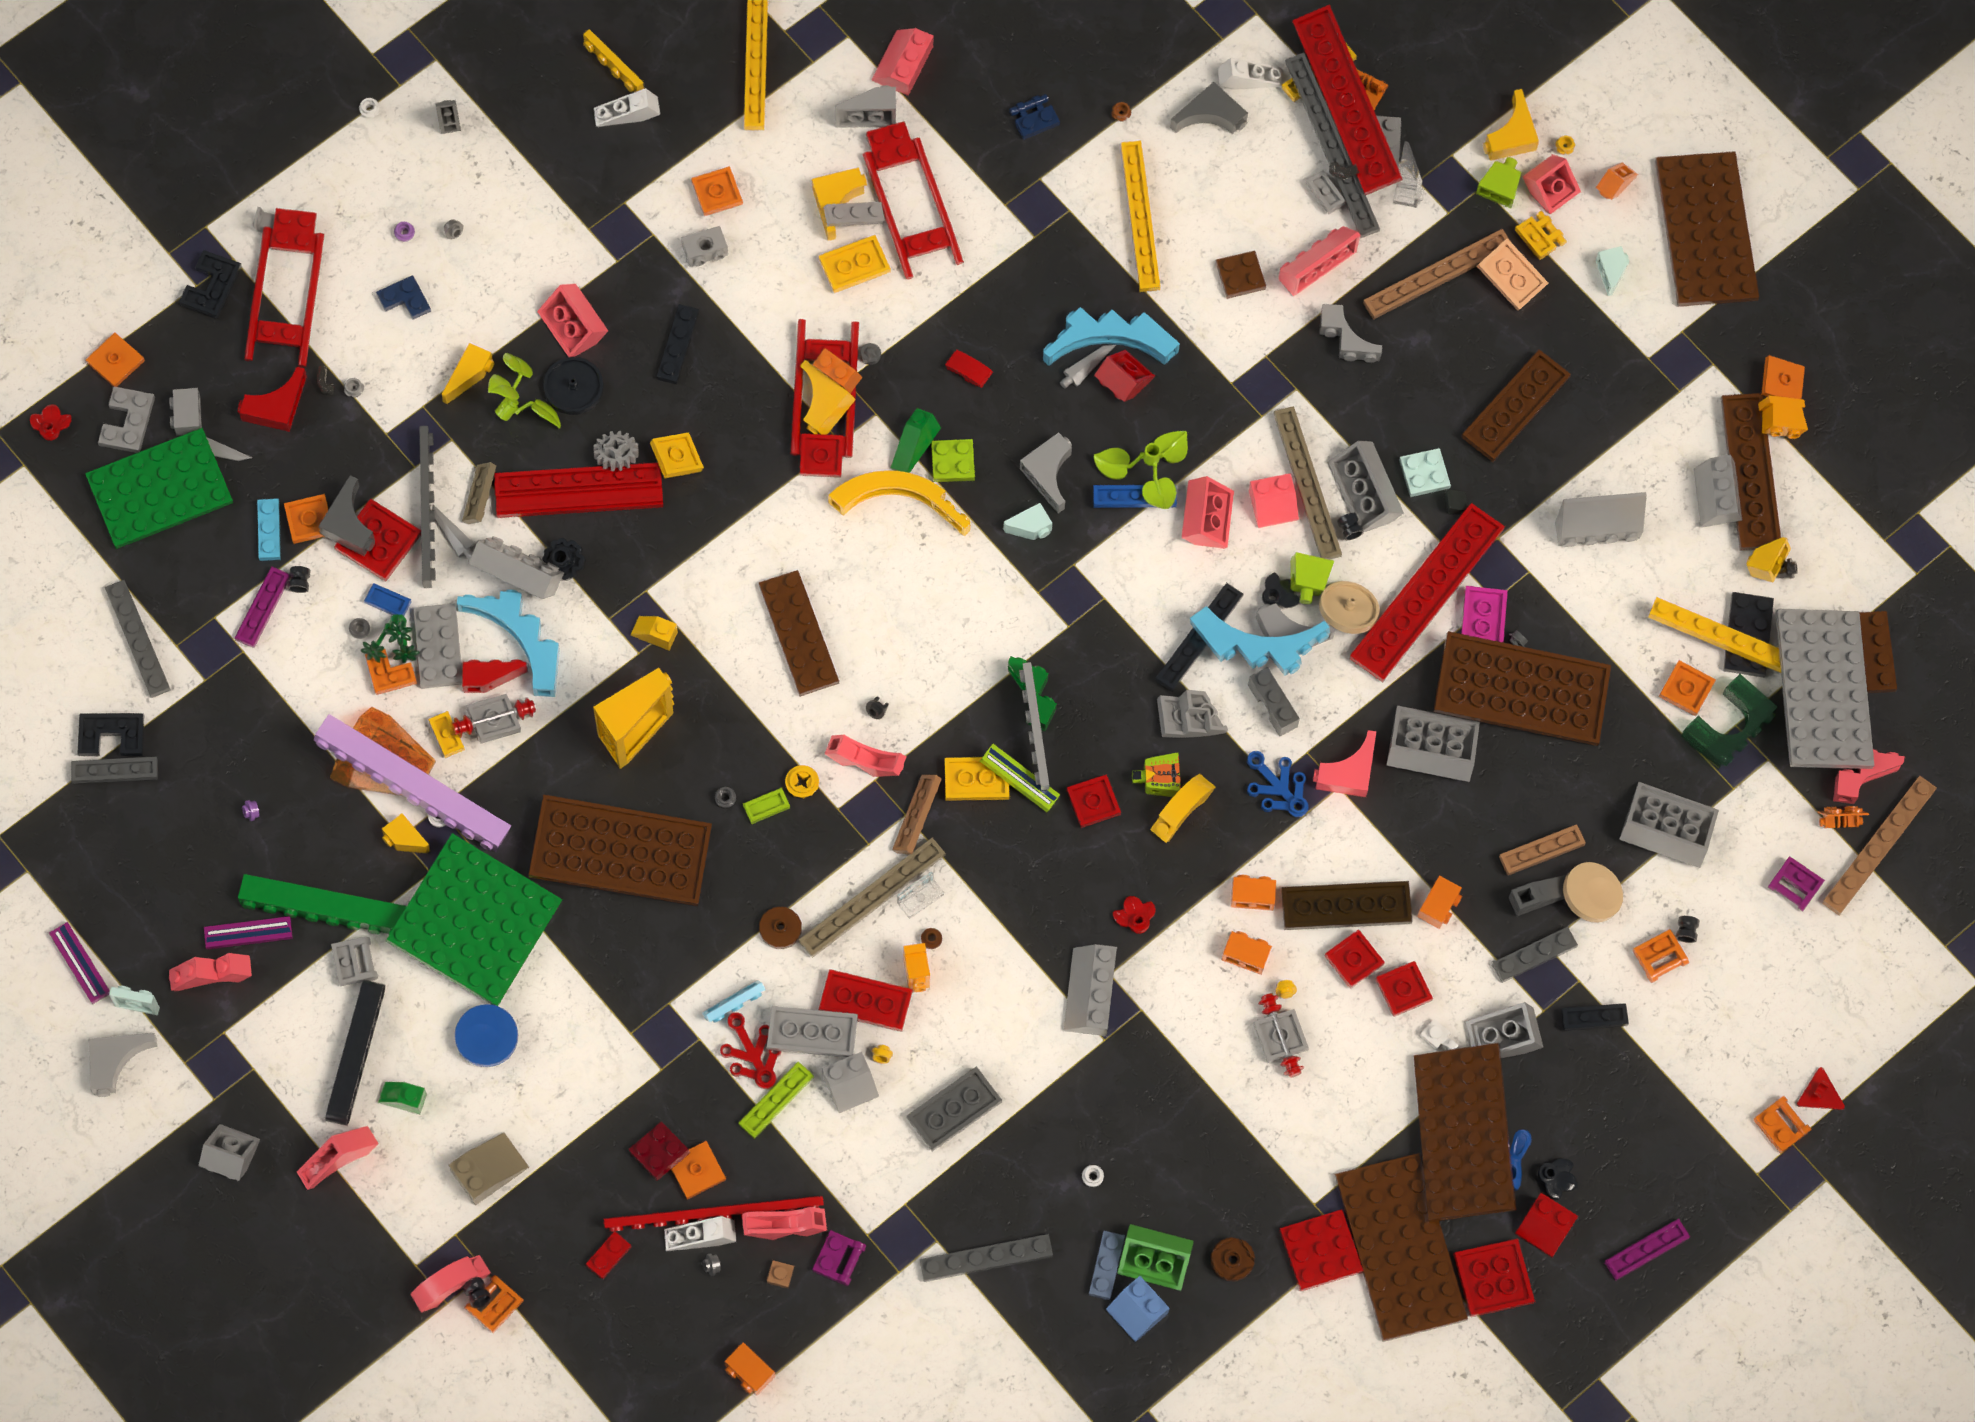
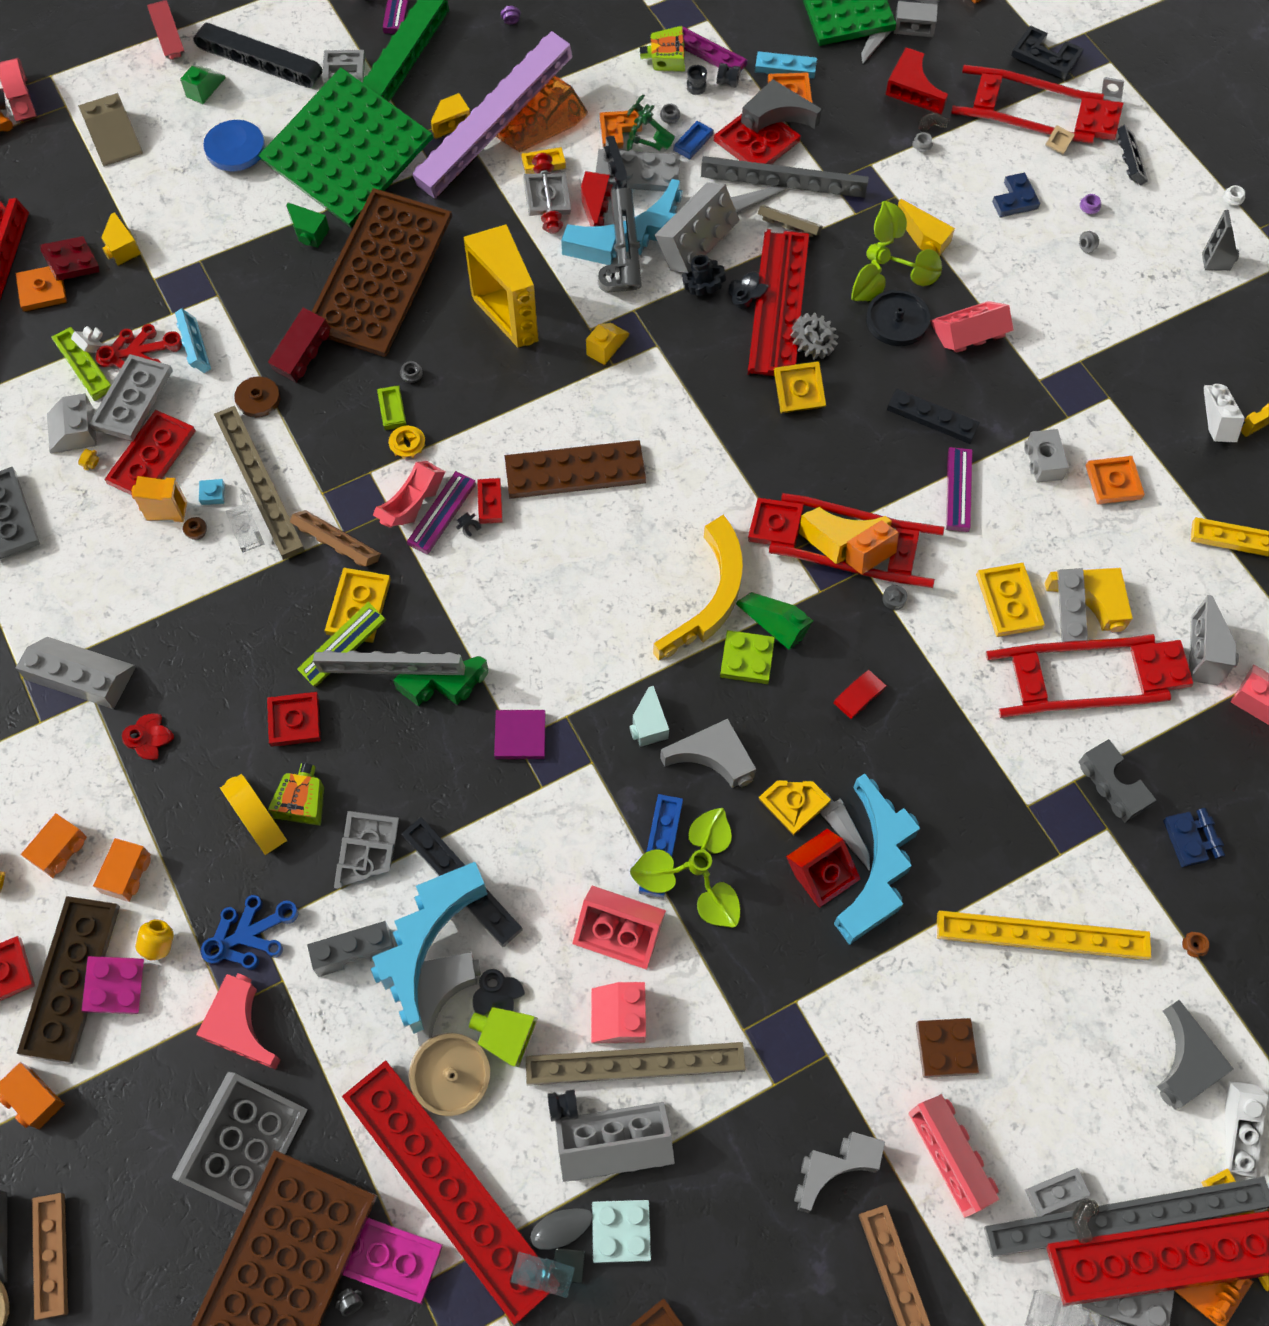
camera: 105 degrees right, 5 degrees down
none -> white tile [71,326,104,353]
none -> dark pink plate [82,956,144,1014]
none -> yellow slope [101,212,140,265]
none -> yellow head [135,919,174,961]
none -> medium azure plate [199,479,225,505]
none -> dark red brick [268,307,331,383]
none -> green slope [286,202,330,248]
none -> magenta tile [407,471,476,555]
none -> red plate [477,478,503,524]
none -> magenta tile [494,710,546,759]
none -> clear light blue slope [511,1252,575,1298]
none -> dark grey arm [530,1209,592,1250]
none -> dark grey piece [598,188,642,292]
none -> black plate [603,135,627,189]
none -> torso [640,26,685,72]
none -> black wheel [686,65,707,95]
none -> black plate [728,272,769,309]
none -> yellow plate [759,780,831,836]
none -> magenta tile [946,447,972,532]
none -> tan plate [1045,125,1075,155]
none -> dark grey arch [1078,739,1156,823]
none -> black plate [1117,124,1148,186]

